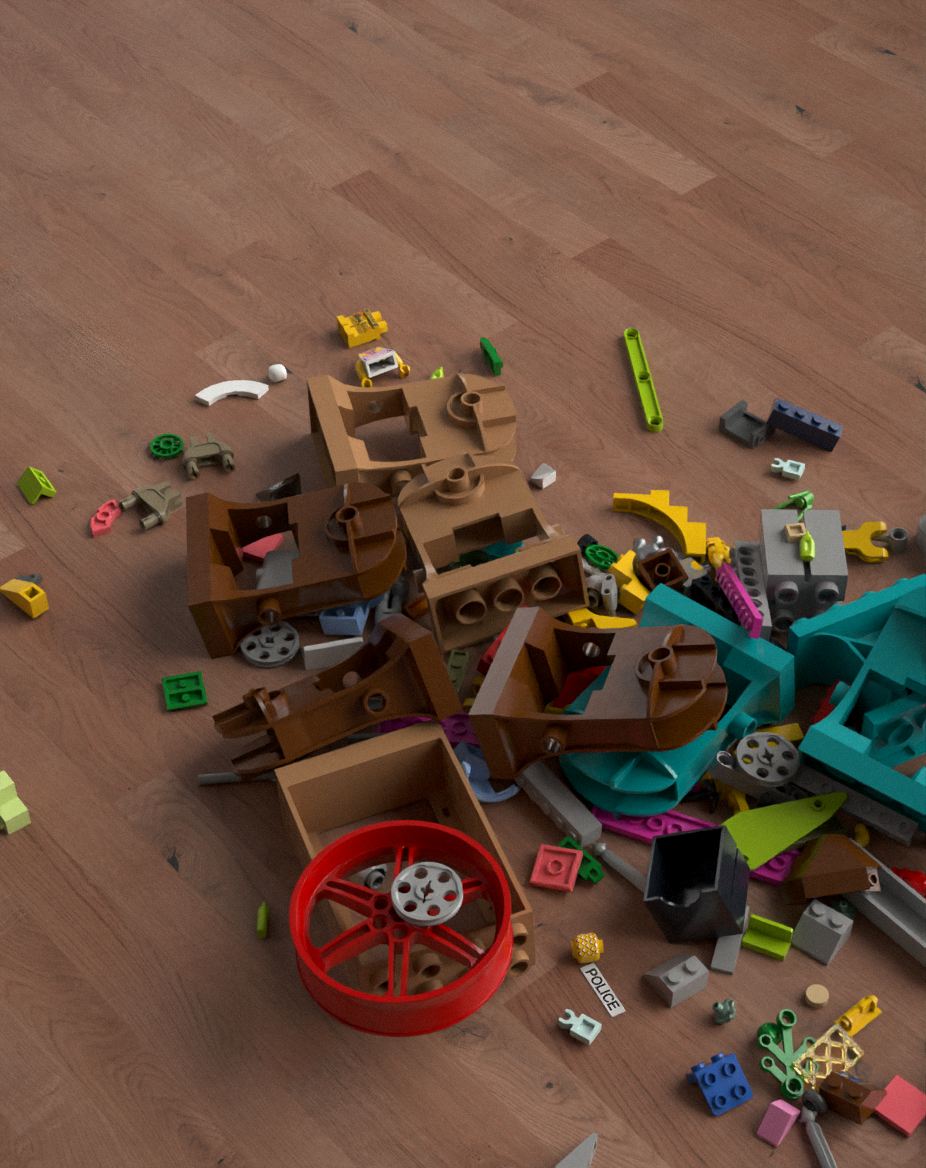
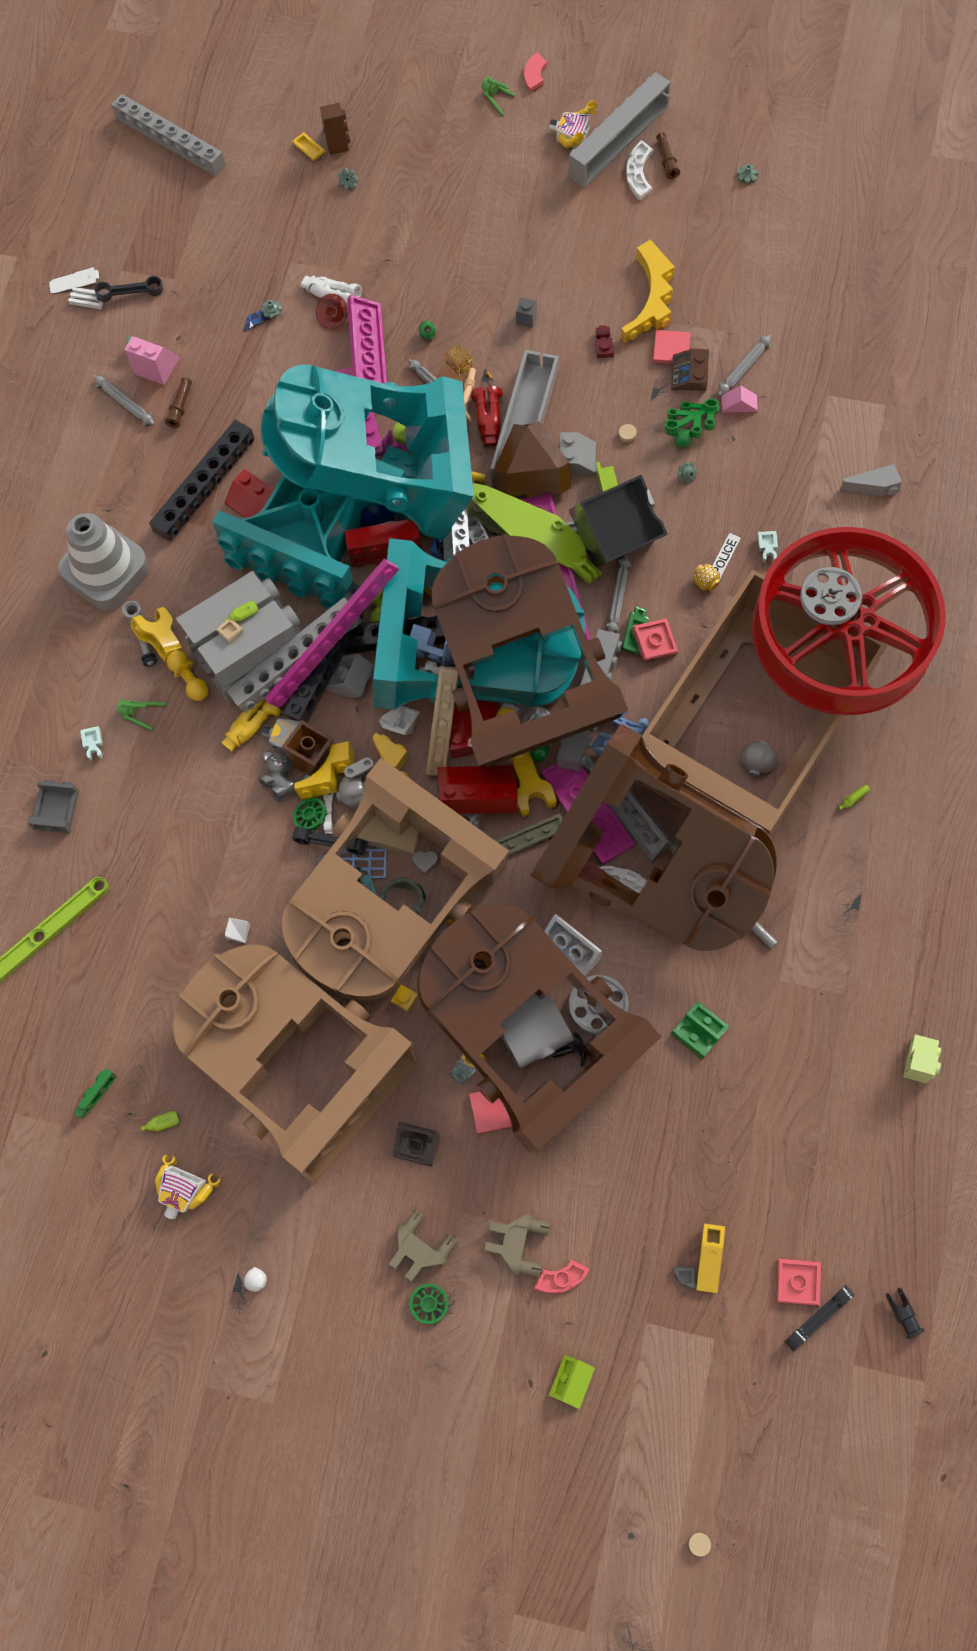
camera: 120 degrees left, 25 degrees up
white tile [195,380,269,406] -> none
yellow hips [336,309,388,348] -> none
yellow arch [613,490,706,564] -> none
light grey slope [644,953,709,1008] -> none
blue bracket [685,1052,753,1116] -> none
light grey wedge [735,732,800,787] -> none
dark blue slope [766,398,843,452] -> none
clear yellow window [791,1023,866,1093] -> none
dark grey piece [801,1089,828,1115] -> none
yellow hinge [834,995,882,1038] -> none

